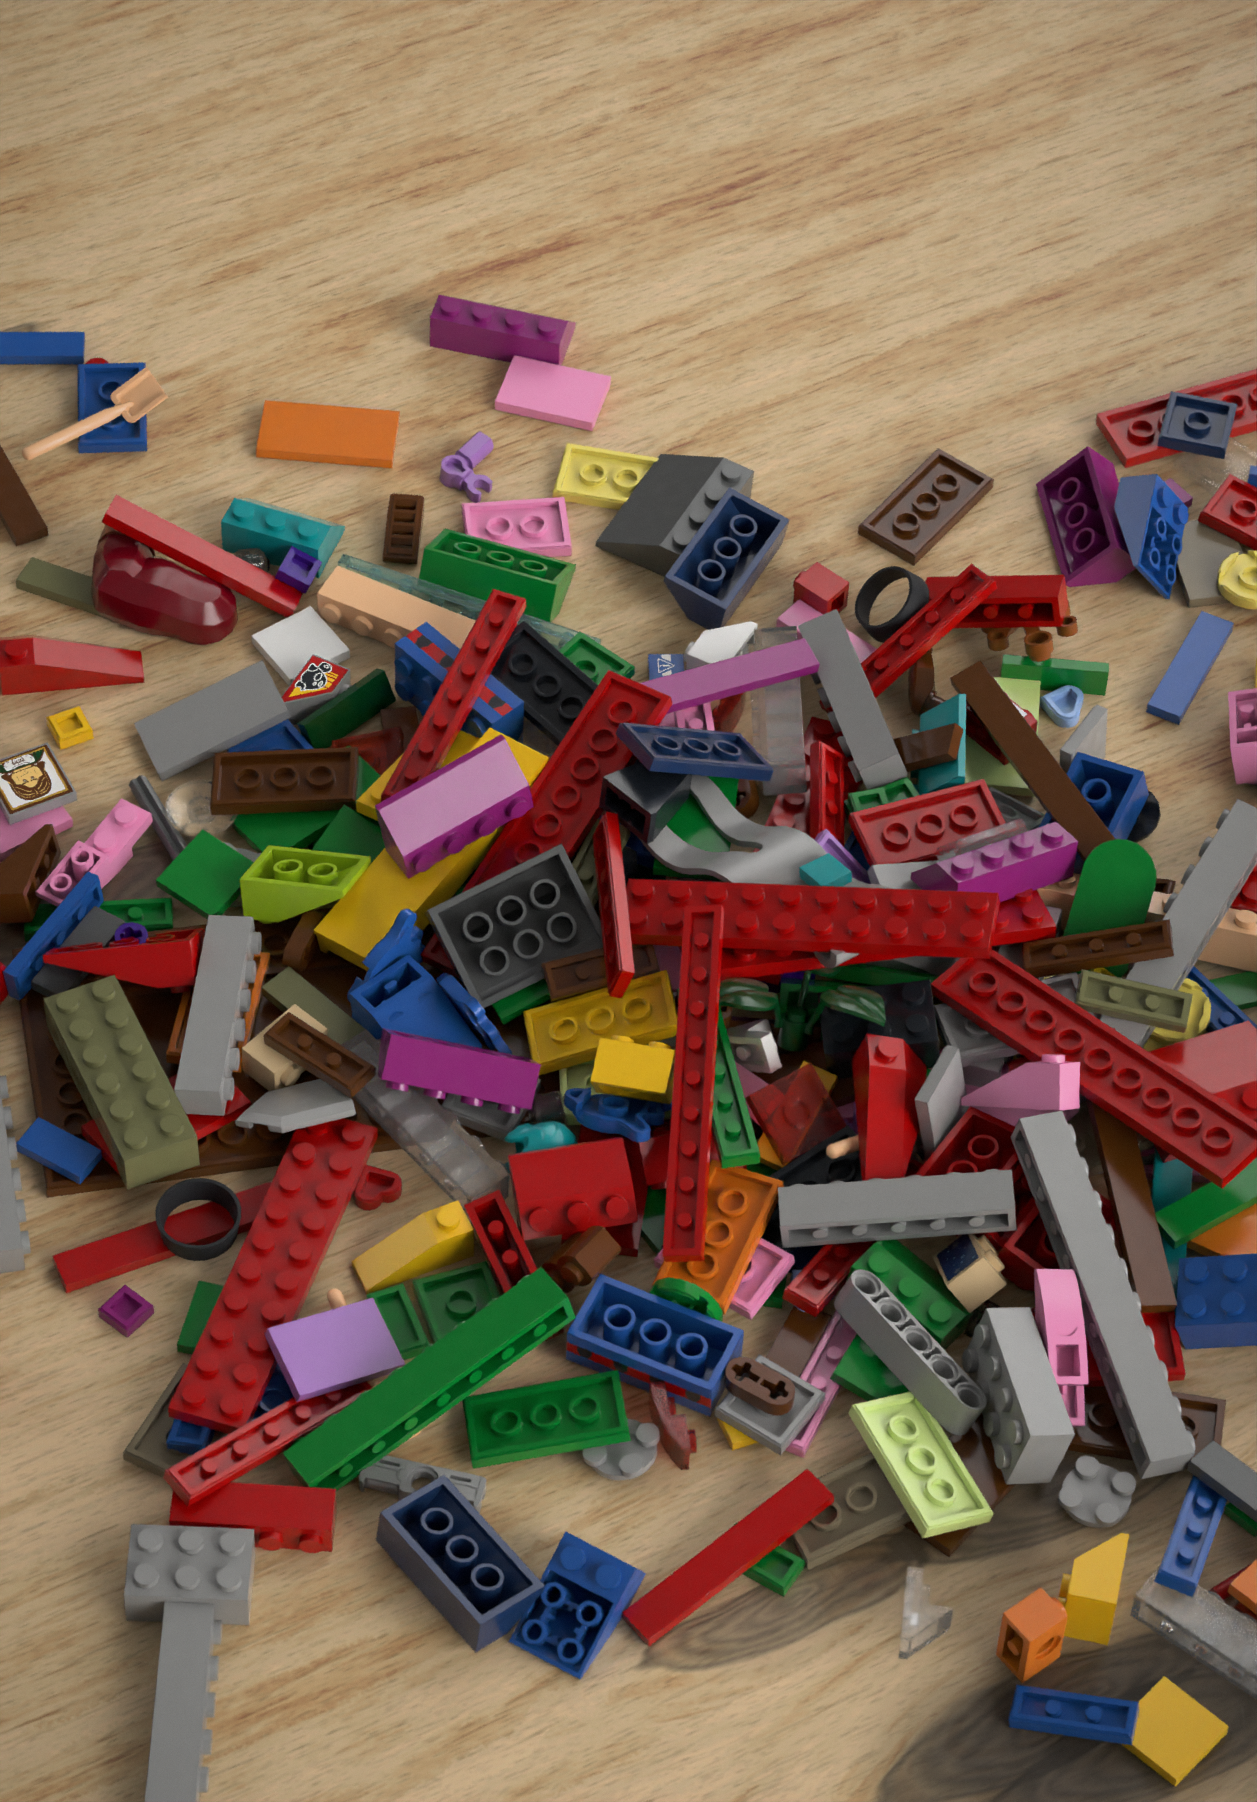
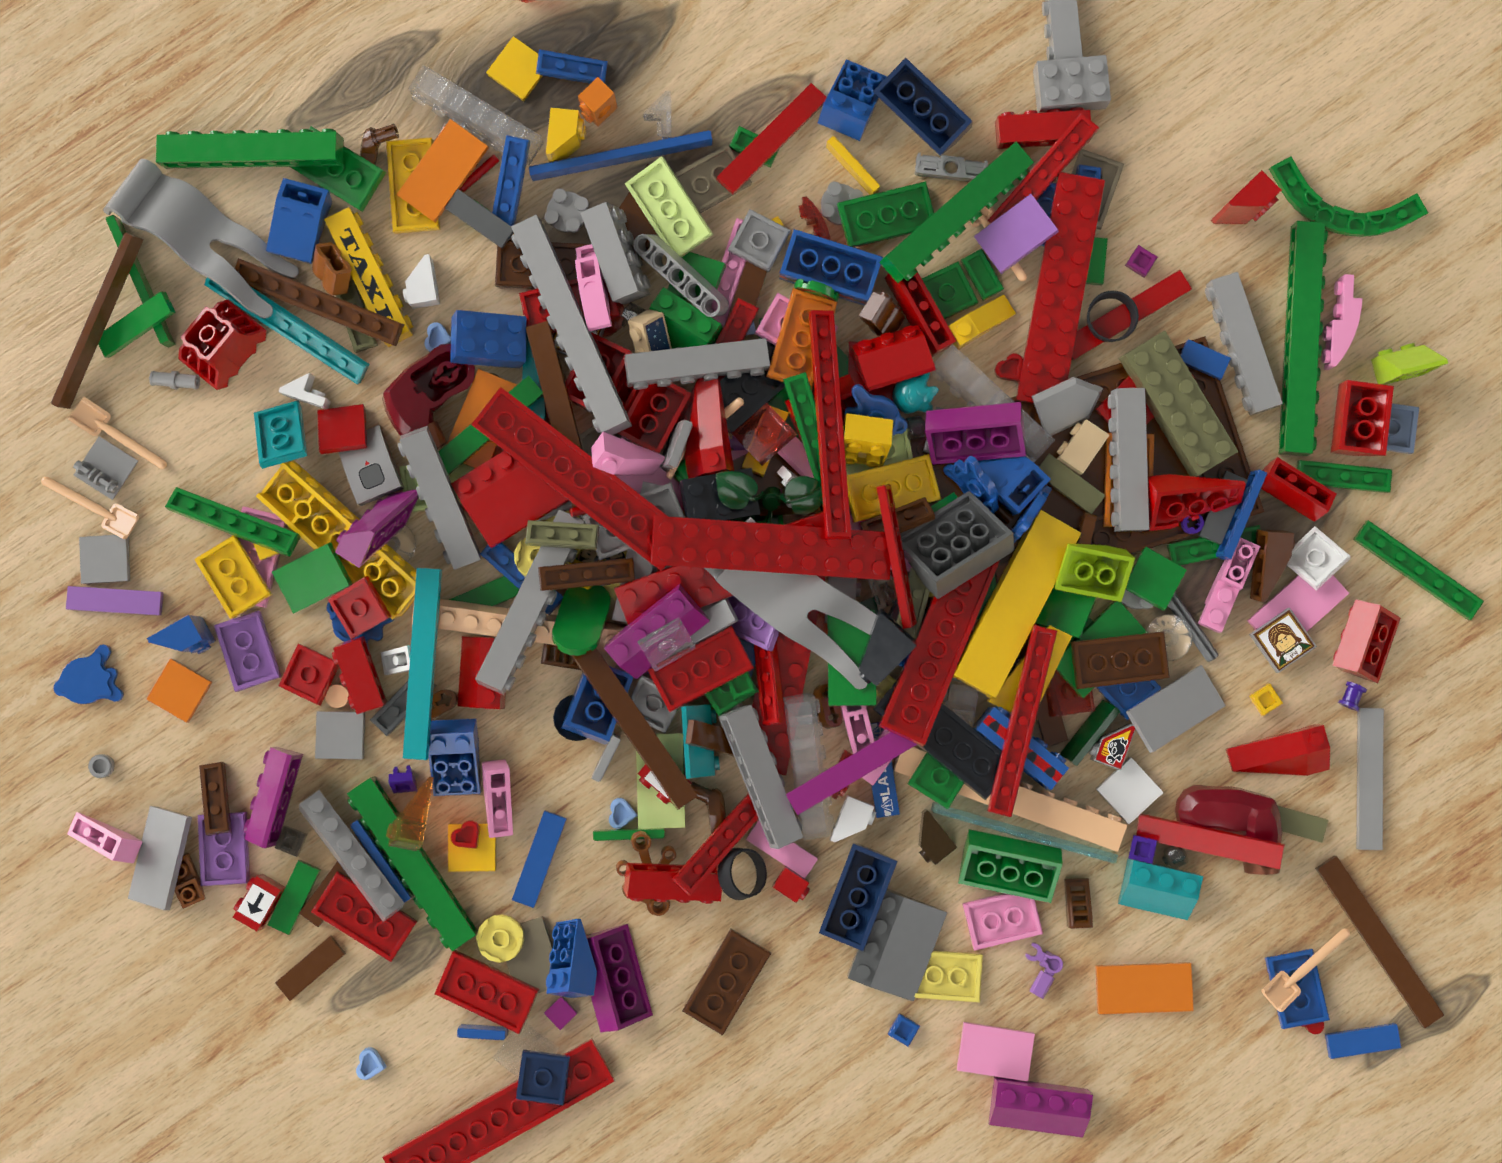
camera: 175 degrees right, 35 degrees up
reddish brown tile [263,1012,376,1098] -> none
slope [375,734,534,879] -> none
dark blue tile [616,723,774,781] -> none
reddish brown beam [724,1357,795,1416] -> none
teal tile [799,853,852,887] -> none
none -> blue tile [528,130,713,182]
none -> yellow tile [826,136,880,195]
none -> blue tile [887,1013,920,1047]
none -> dark brown slope [918,809,957,865]

